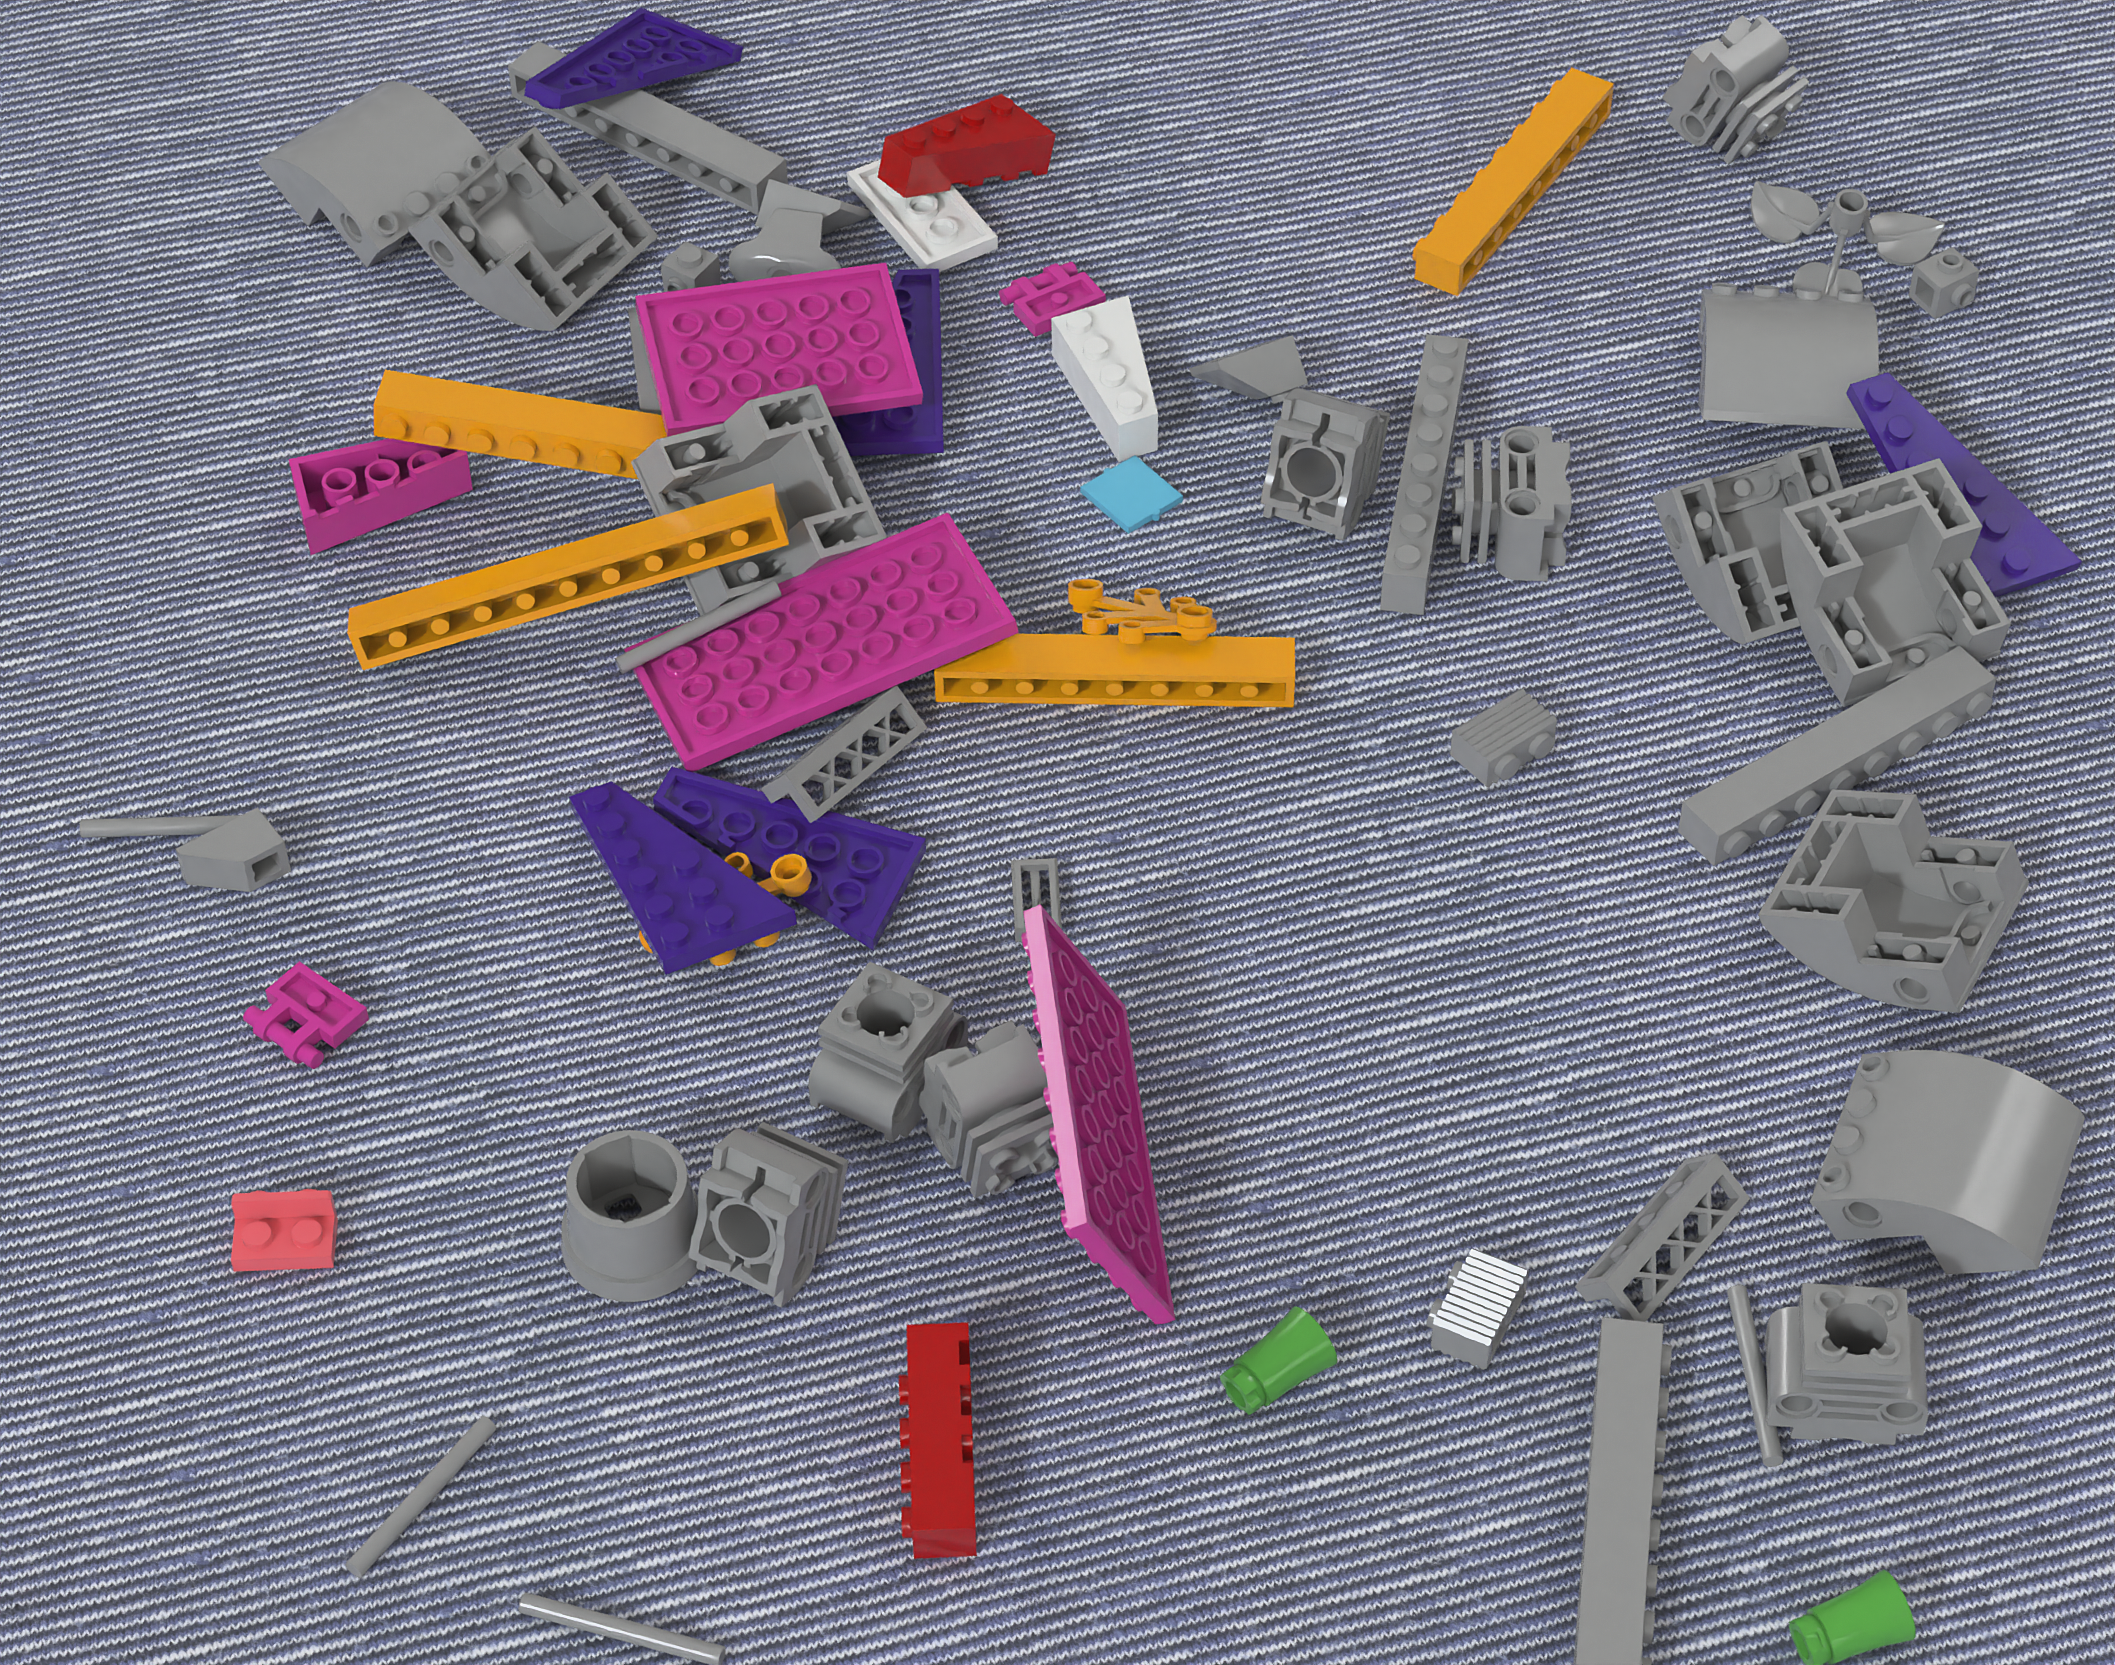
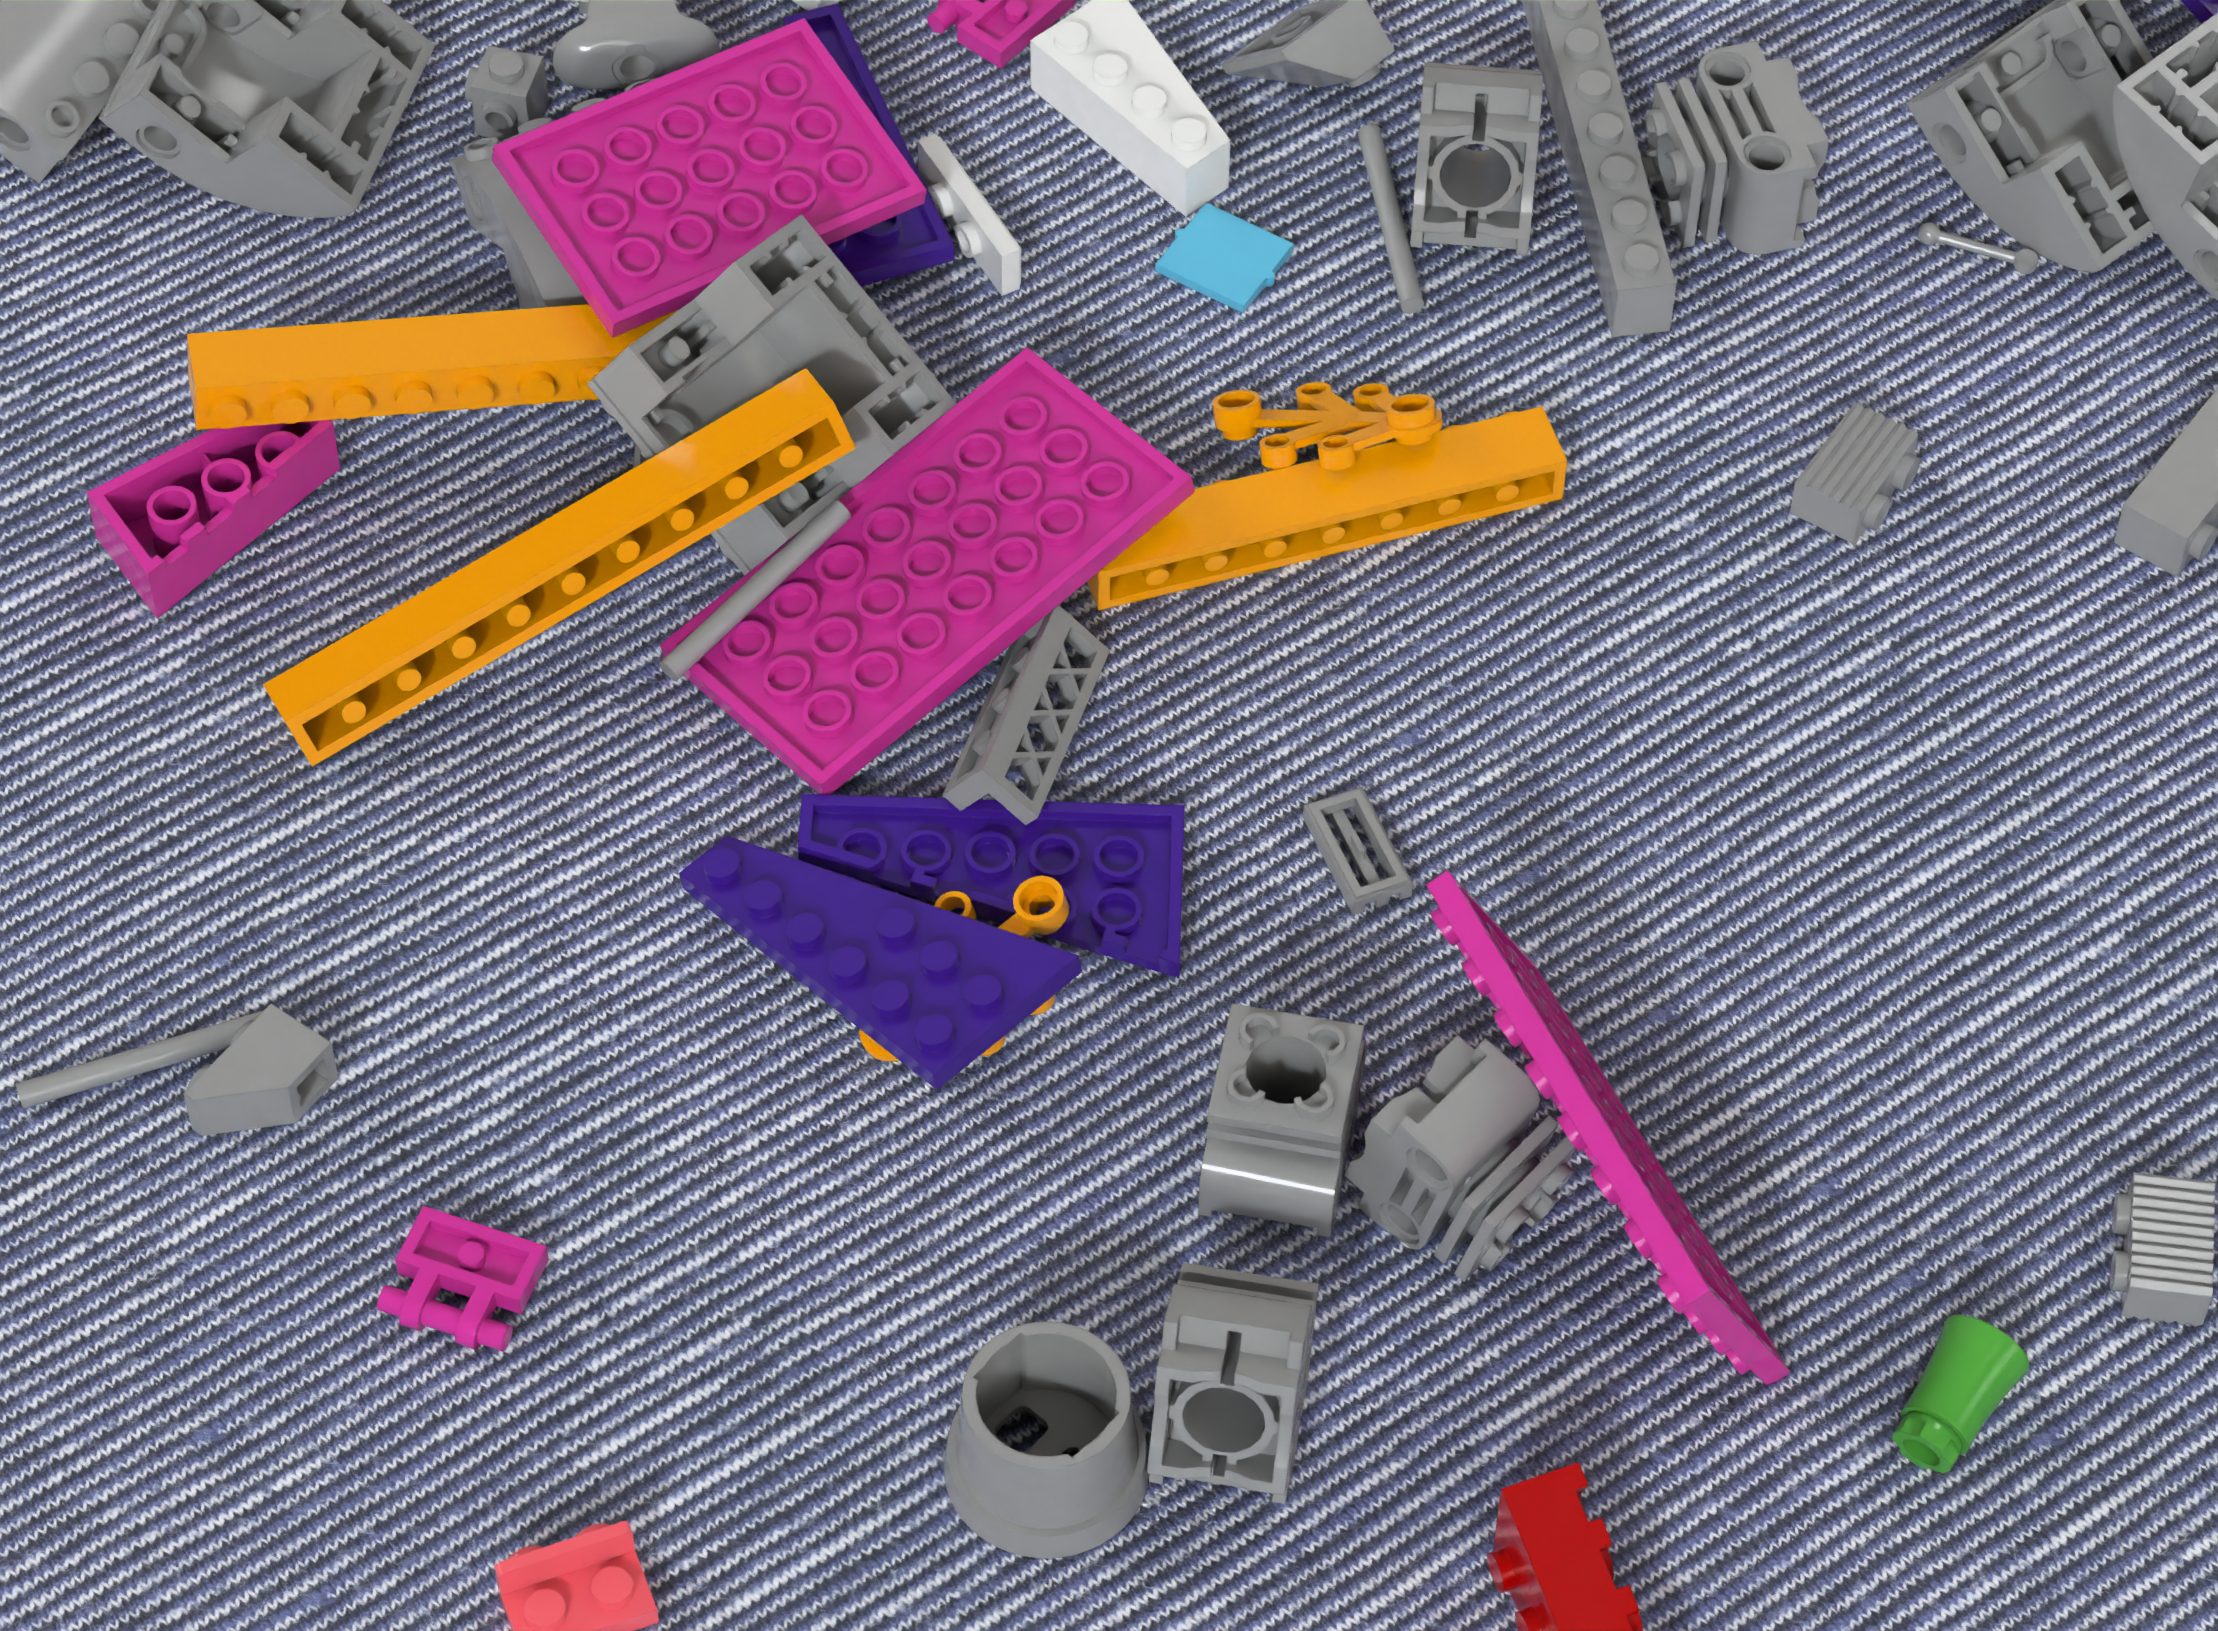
camera: 20 degrees left, 5 degrees up
none -> white plate [918,133,1021,296]
none -> light grey bar [1358,124,1424,314]
none -> light grey hinge [1918,222,2039,274]

